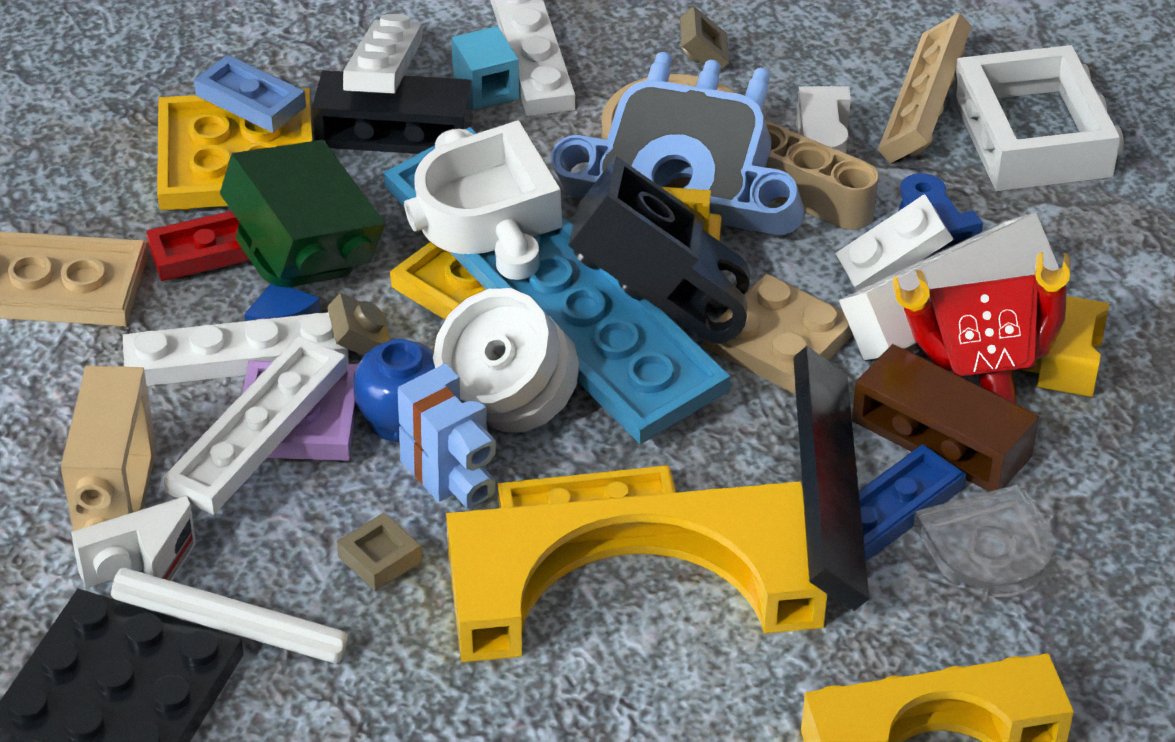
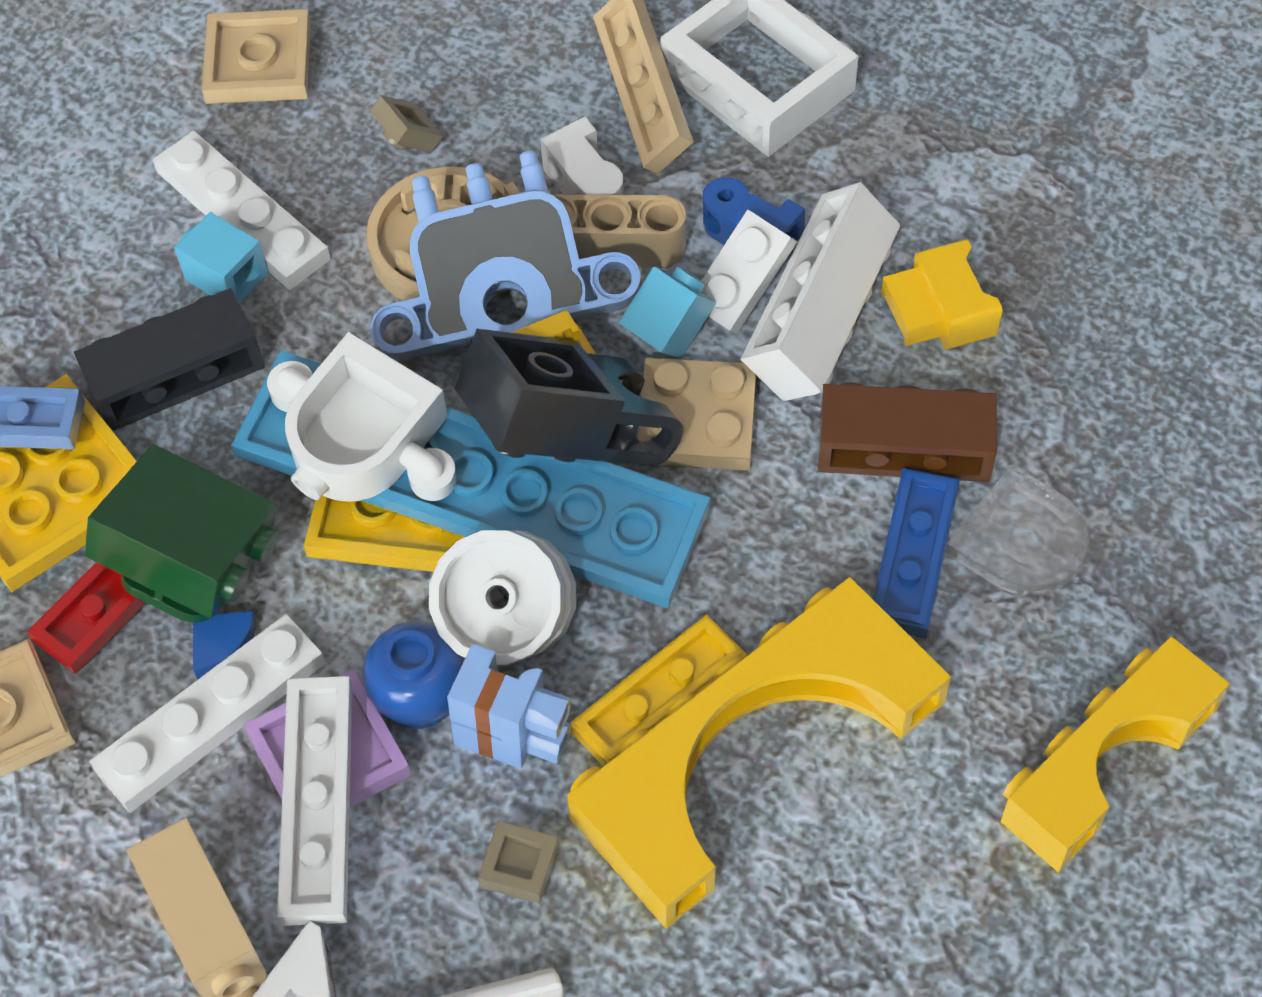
camera: 30 degrees left, 15 degrees up
dark tan plate [327,293,391,356] -> none
white plate [343,14,422,93] -> none
black tile [793,345,869,611] -> none
torso [892,252,1071,404] -> none
none -> medium azure brick [619,266,716,359]

